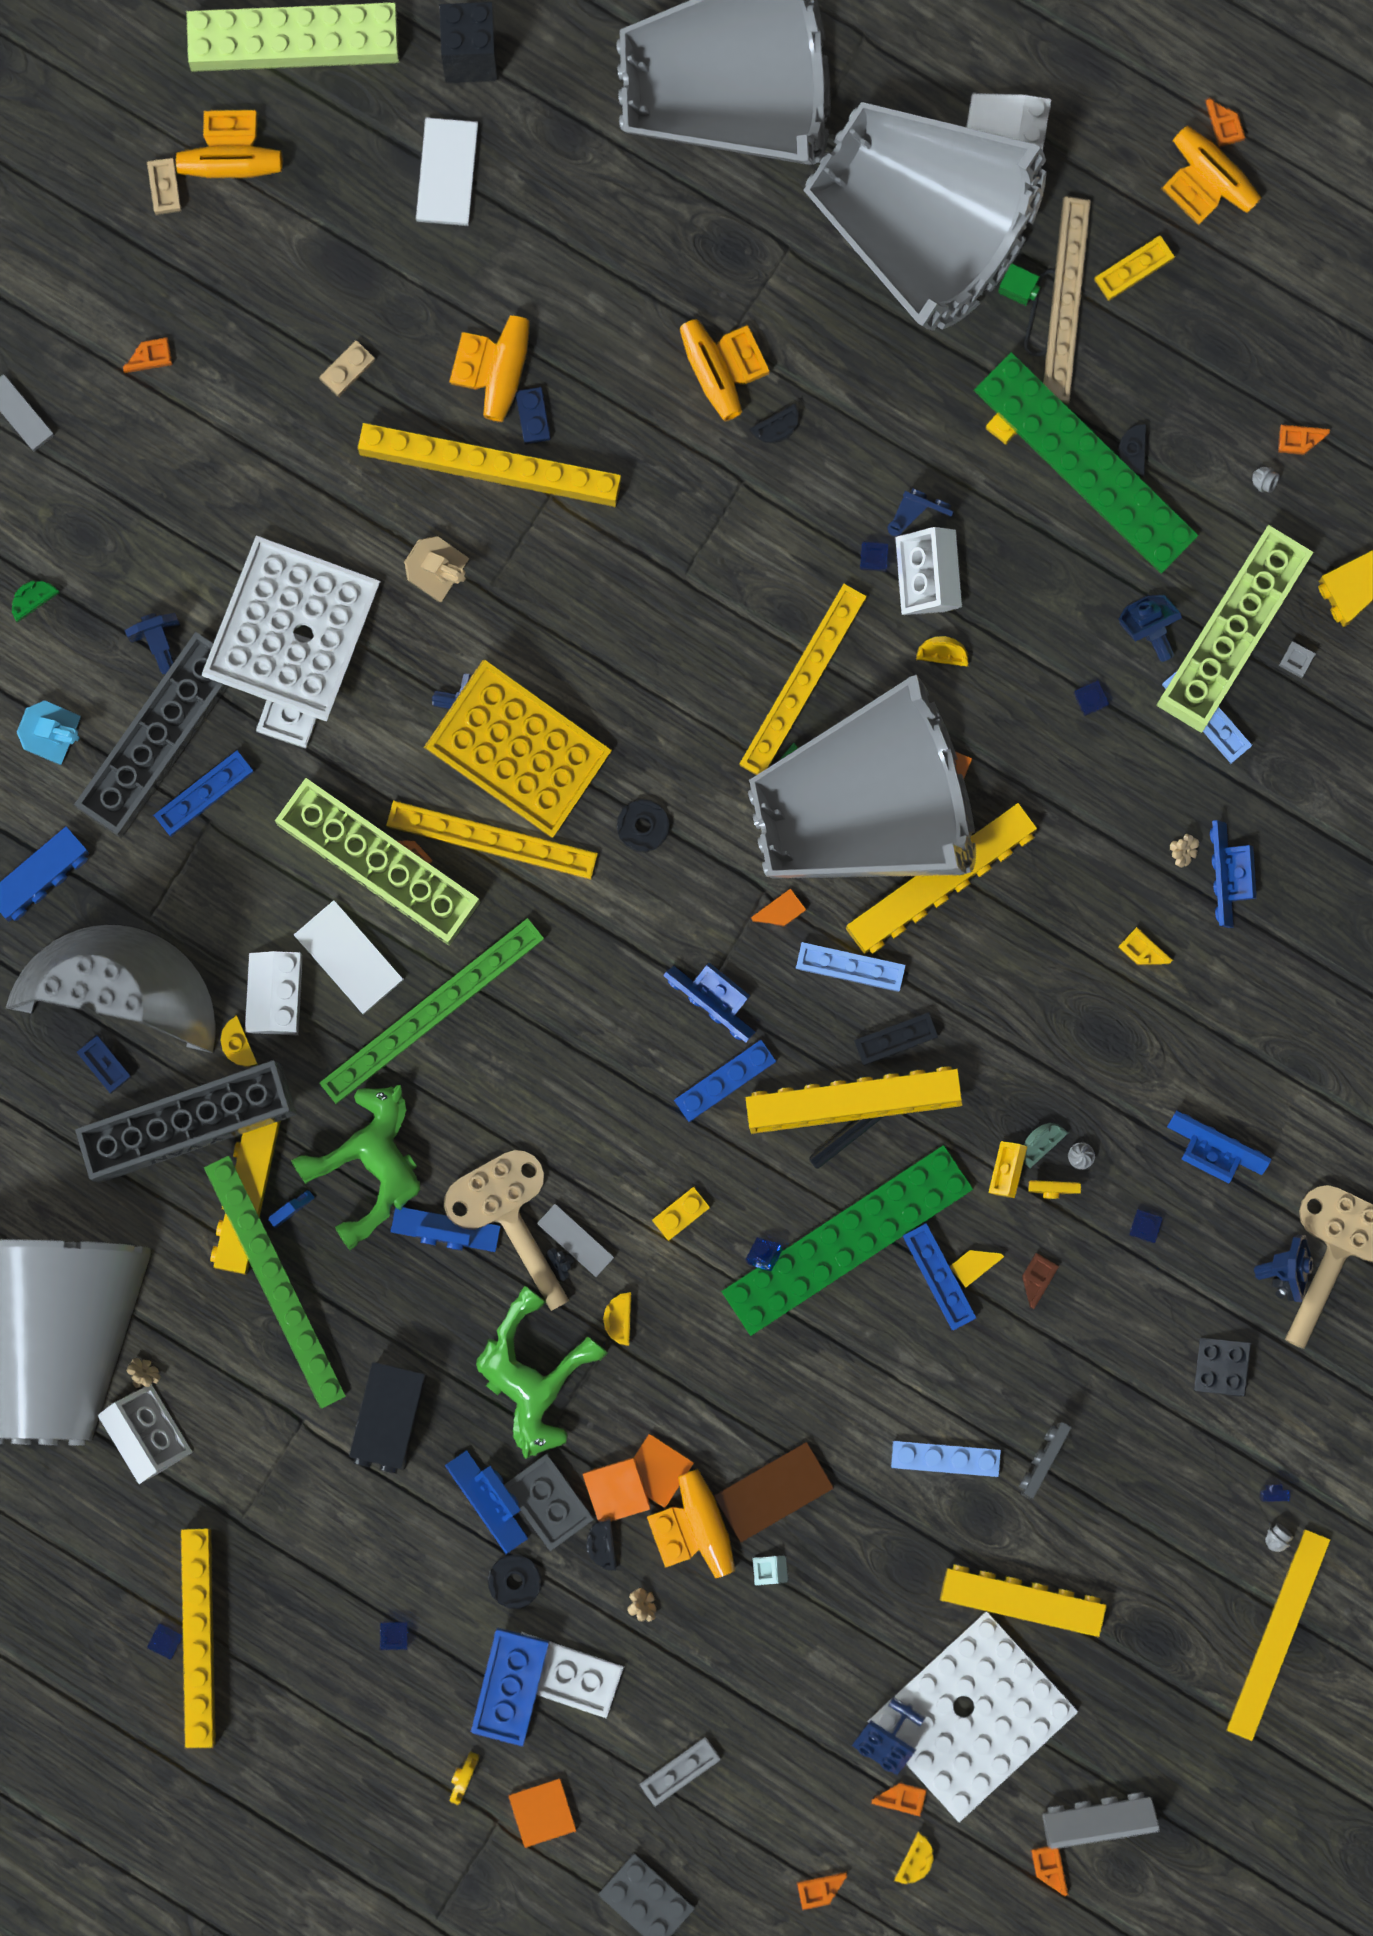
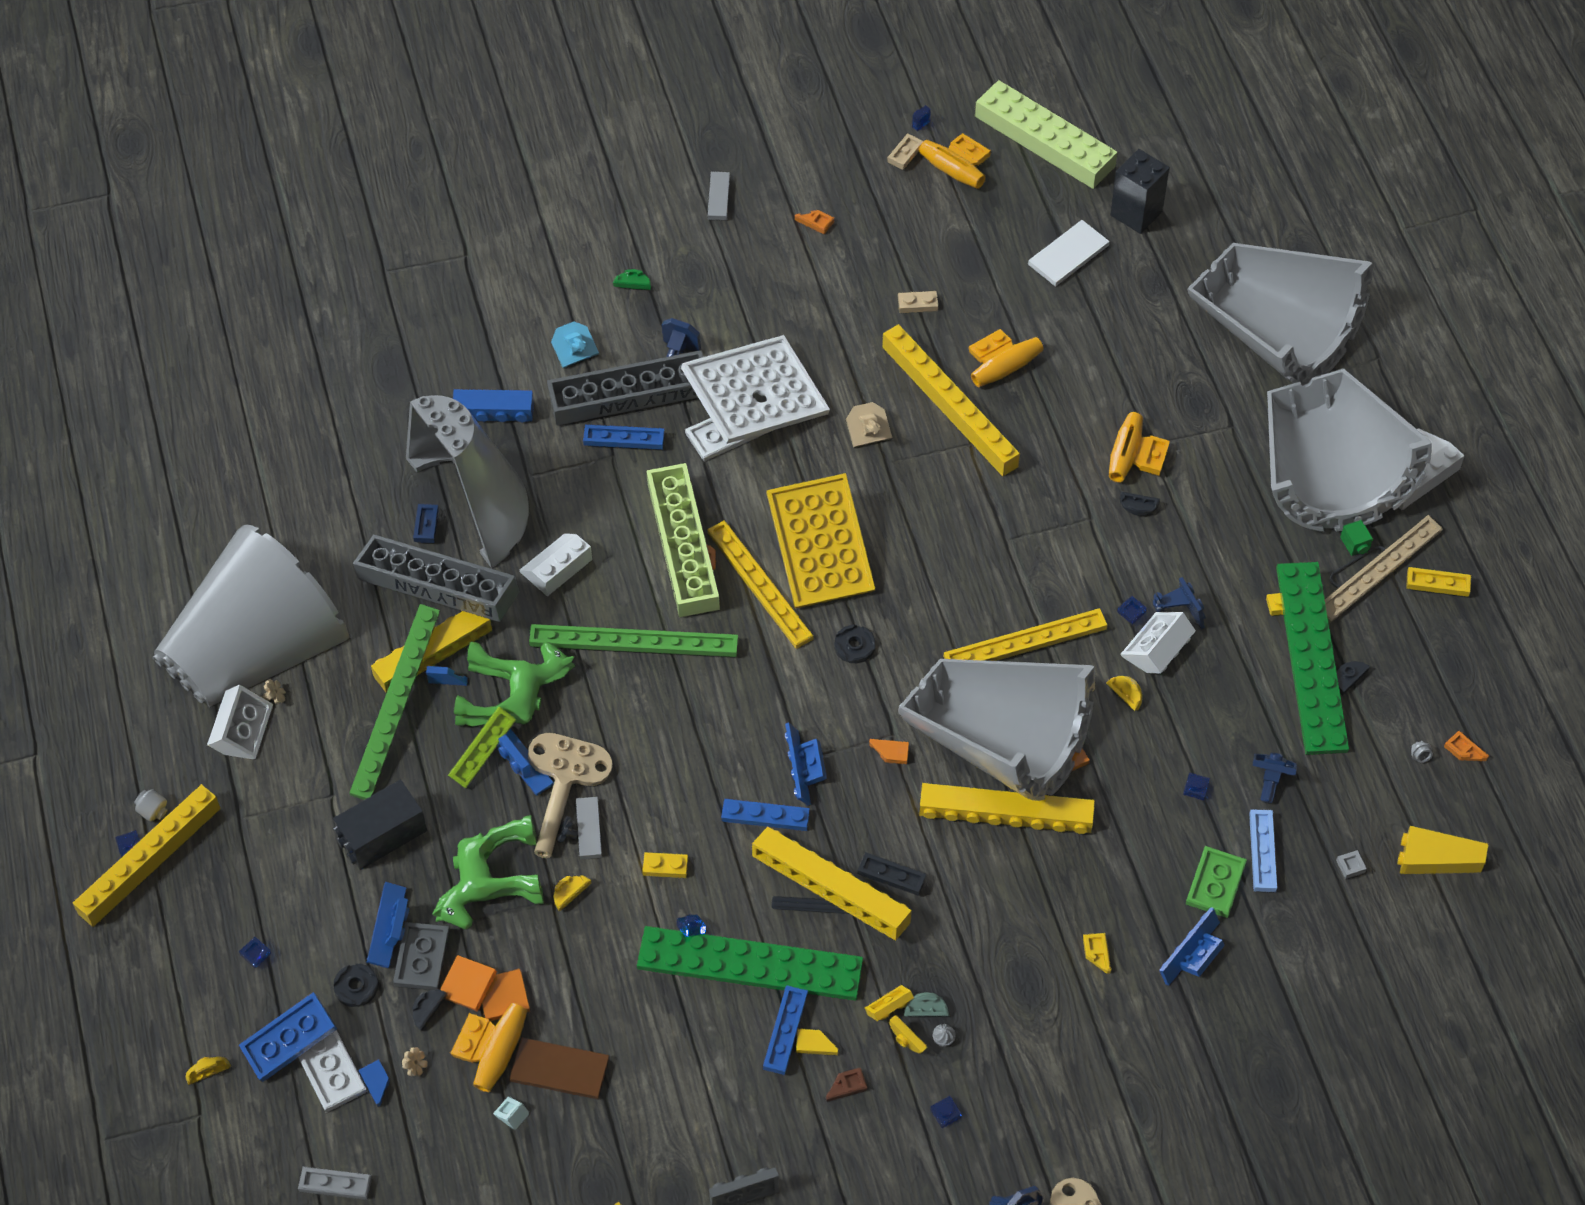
camera: 45 degrees right, 25 degrees down
yellow plate [220,1016,258,1067] -> none
white tile [294,900,403,1015] -> none
orange tile [508,1779,576,1848] -> none
dark blue plate [516,387,550,444] -> none
light blue plate [796,942,905,992] -> none
light blue plate [891,1441,1000,1477] -> none
yellowish green brick [1157,525,1313,733] -> none
light orange plate [1162,125,1261,225] -> none
blue bracket [1167,1111,1272,1184] -> none
tan plant [1170,834,1199,868] -> none
orange tile [1206,99,1245,147] -> none
none -> light grey head [134,789,168,821]
none -> blue tile [358,1060,390,1107]
none -> lime tile [448,707,517,788]
none -> clear blue plate [912,105,931,131]
none -> bright green tile [1186,846,1247,918]

